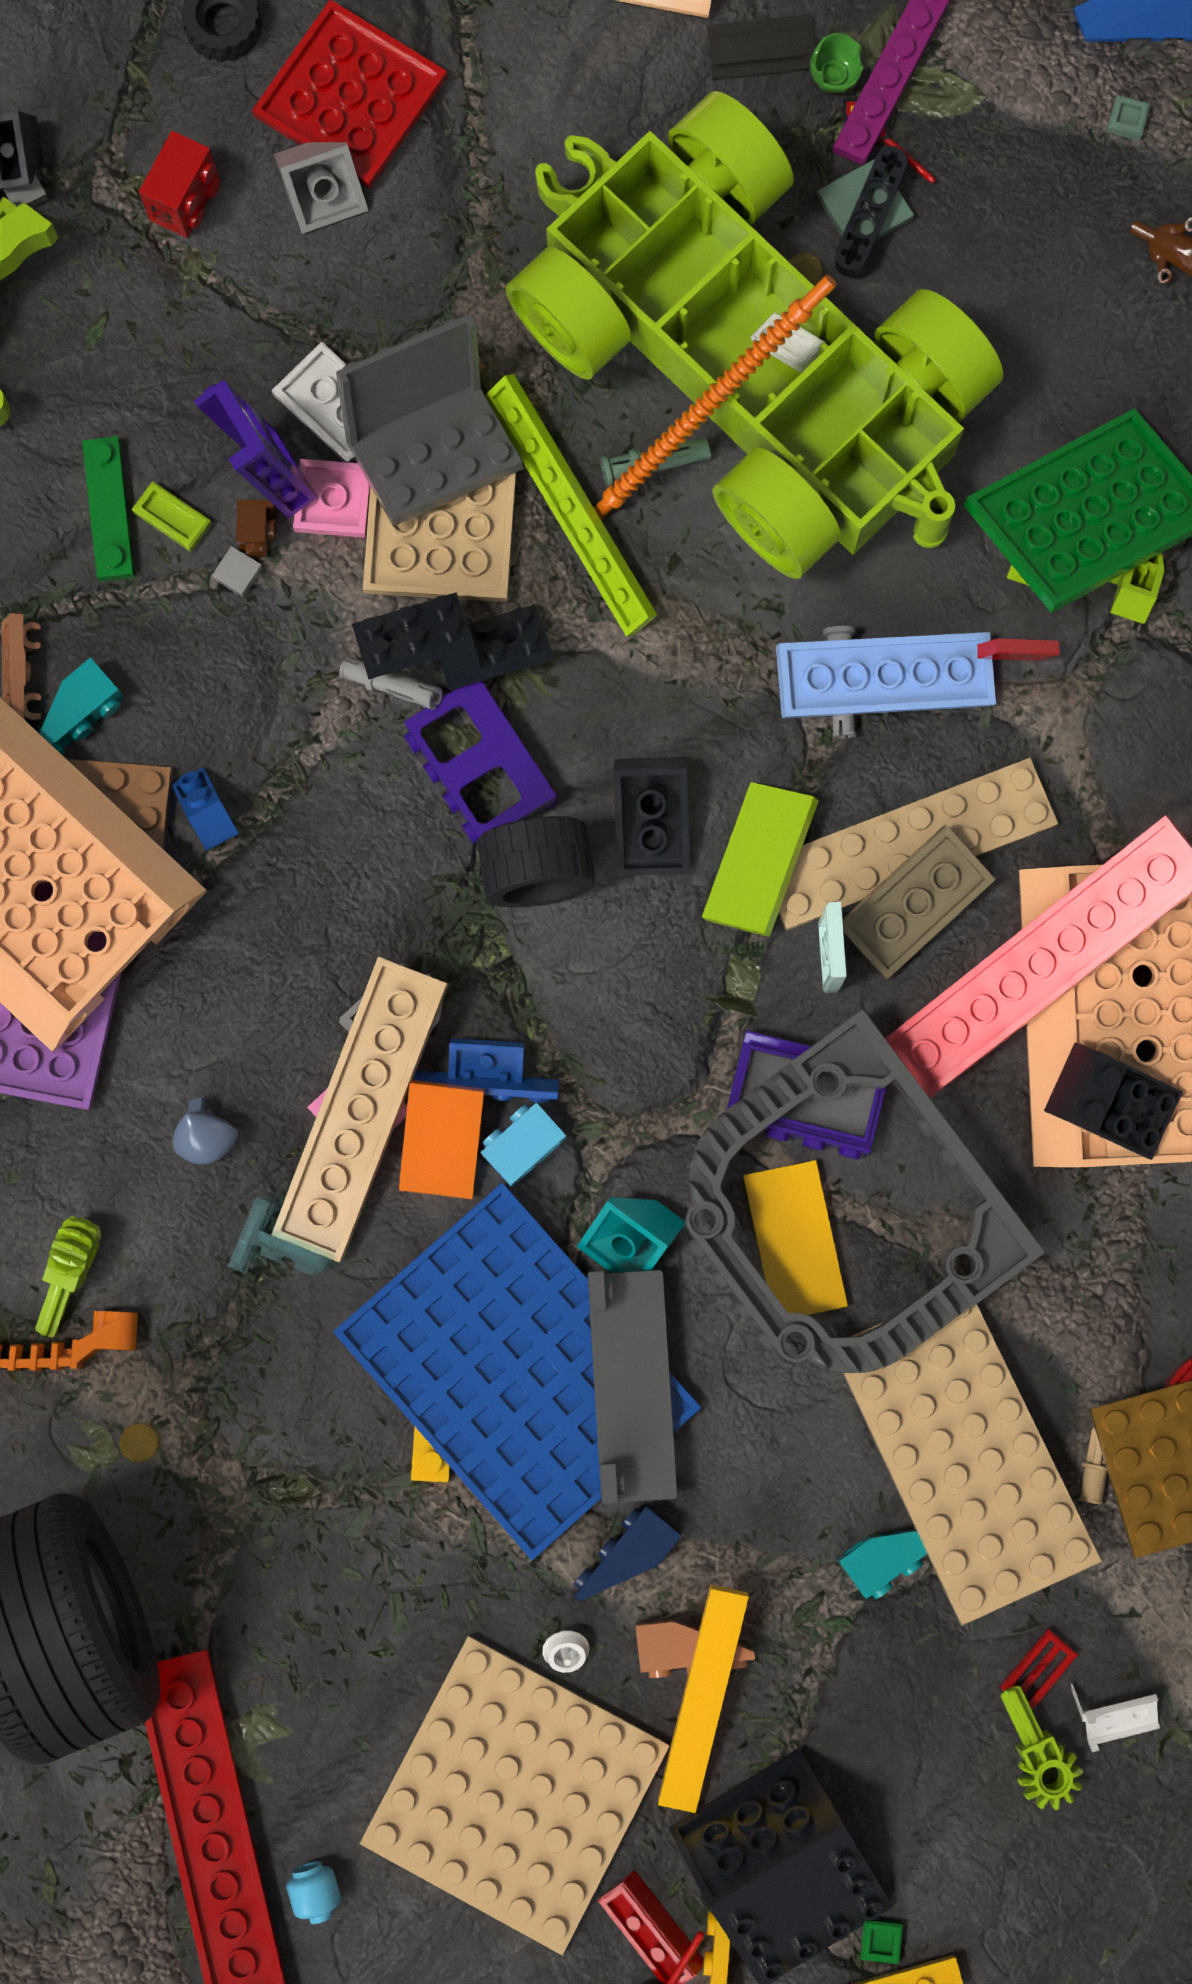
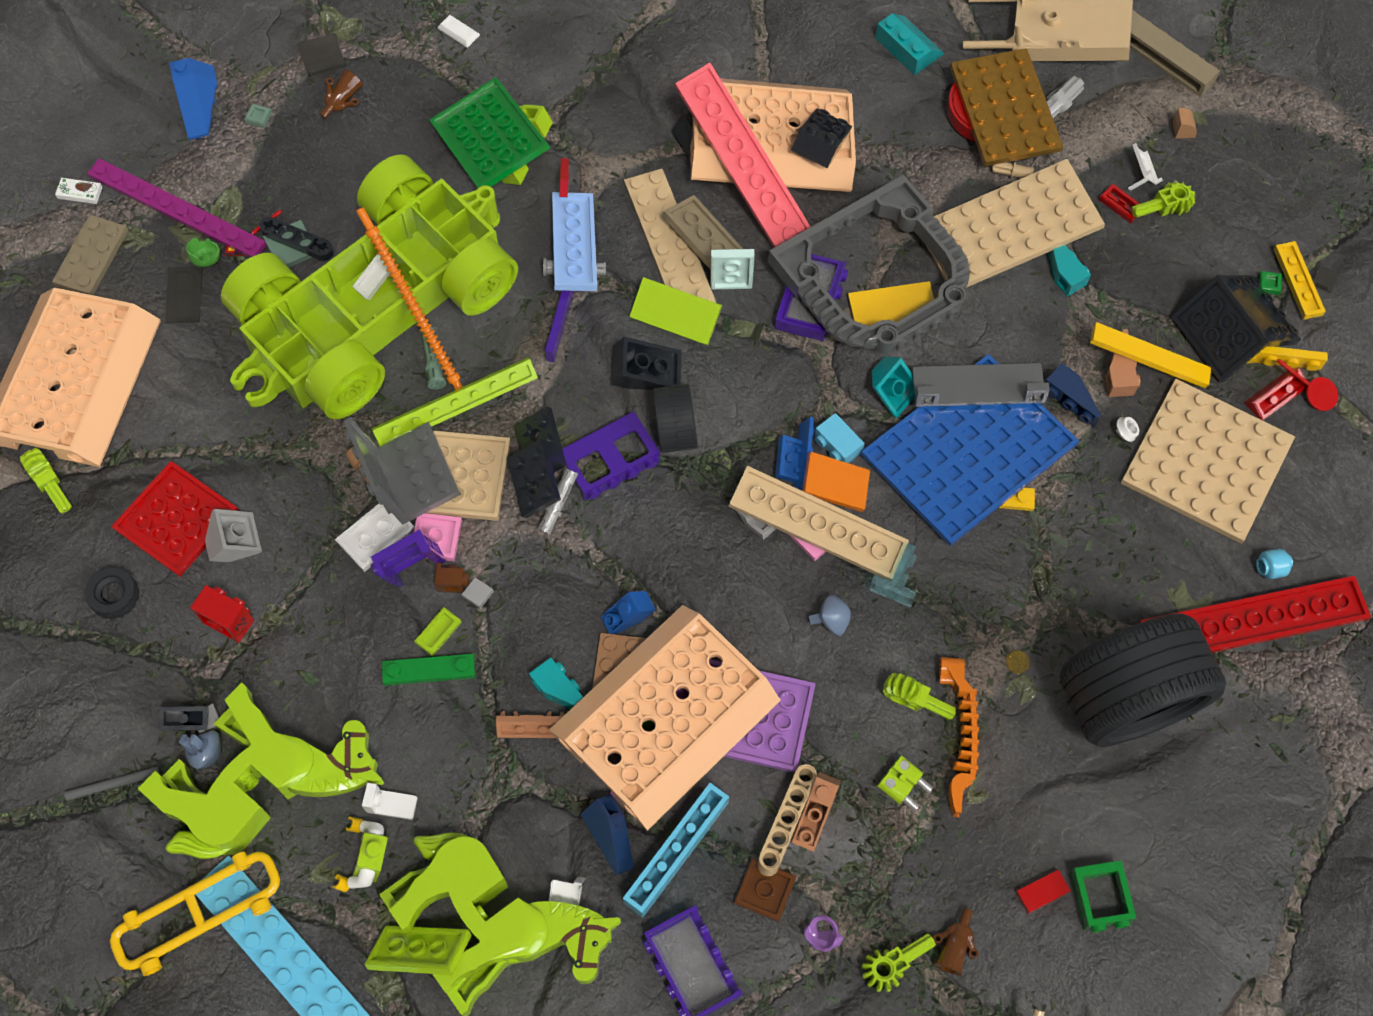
camera: 90 degrees left, 15 degrees down
none -> dark purple tile [545,290,574,362]

